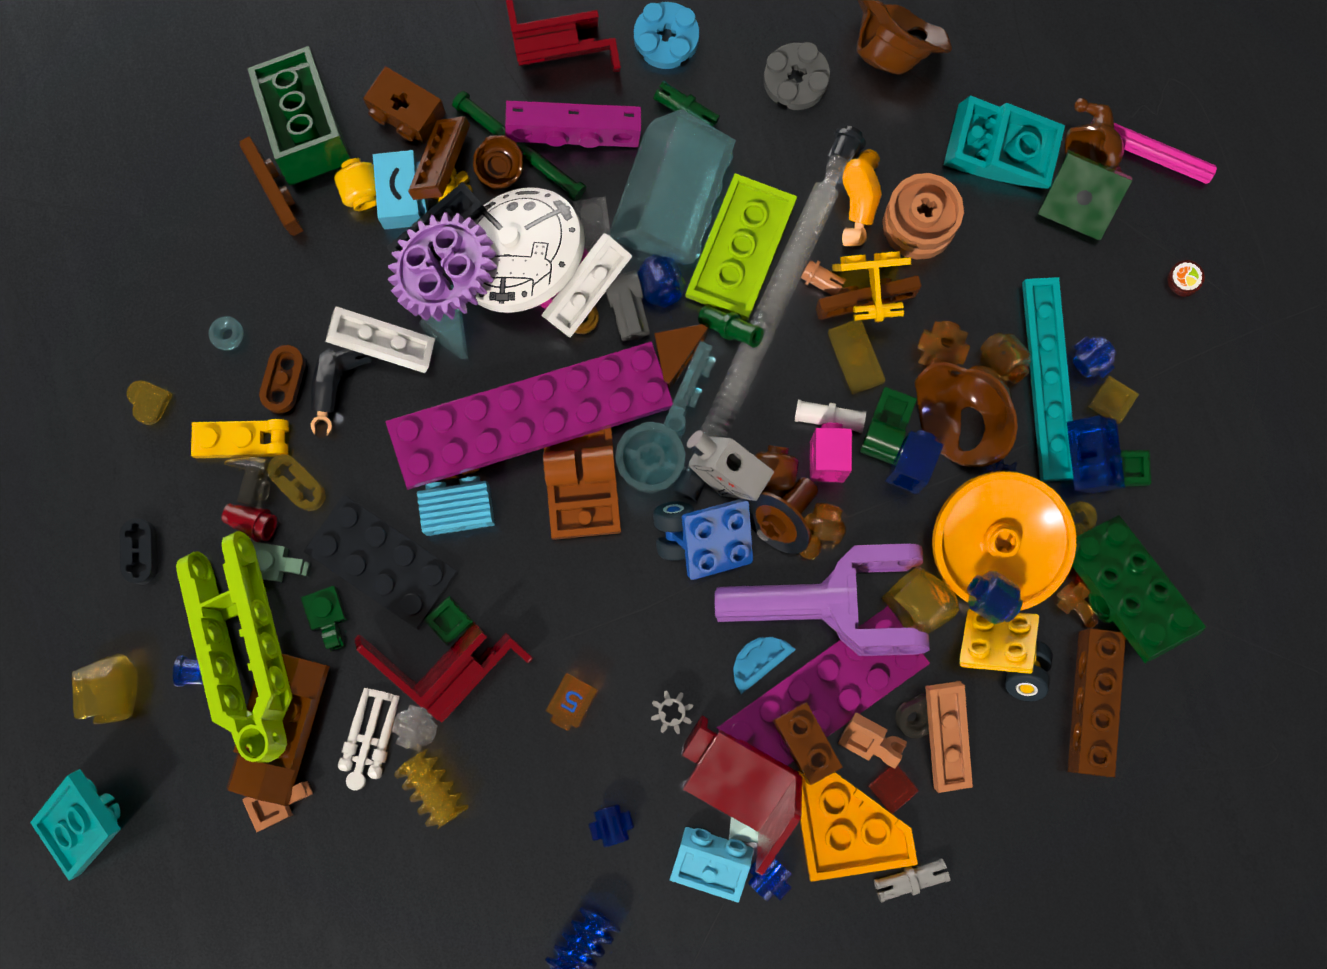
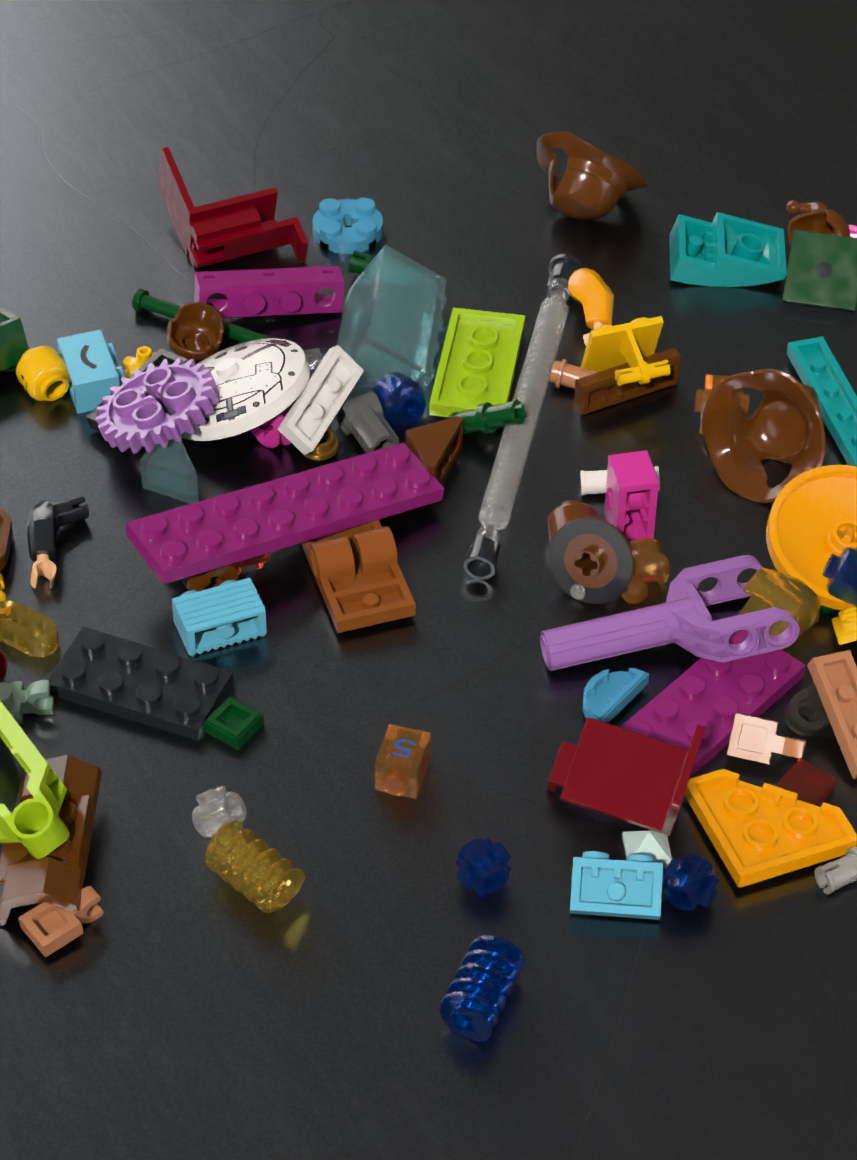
camera: 15 degrees left, 35 degrees down
dark green plate [301,586,347,651] -> none
white plate [325,306,435,373] -> none
white piece [338,688,400,791] -> none
dark red piece [354,622,533,723] -> none
reddish brown brick [363,66,446,144] -> none
reddish brown plate [408,116,470,200] -> none
clear light blue cylinder [615,422,686,493] -> none
light grey gear [651,691,693,734] -> none
blue plate [653,499,753,580] -> none
clear light blue plate [665,341,716,439] -> none
light grey torso [687,430,774,501] -> none
dark grey plate [763,42,830,110] -> none
reddish brown brick [772,702,843,785] -> none
clear yellow plate [828,320,885,395] -> none
dark green plate [860,387,917,464] -> none
nougat wheel [882,173,964,260] -> none
clear blue brick [885,430,944,494] -> none

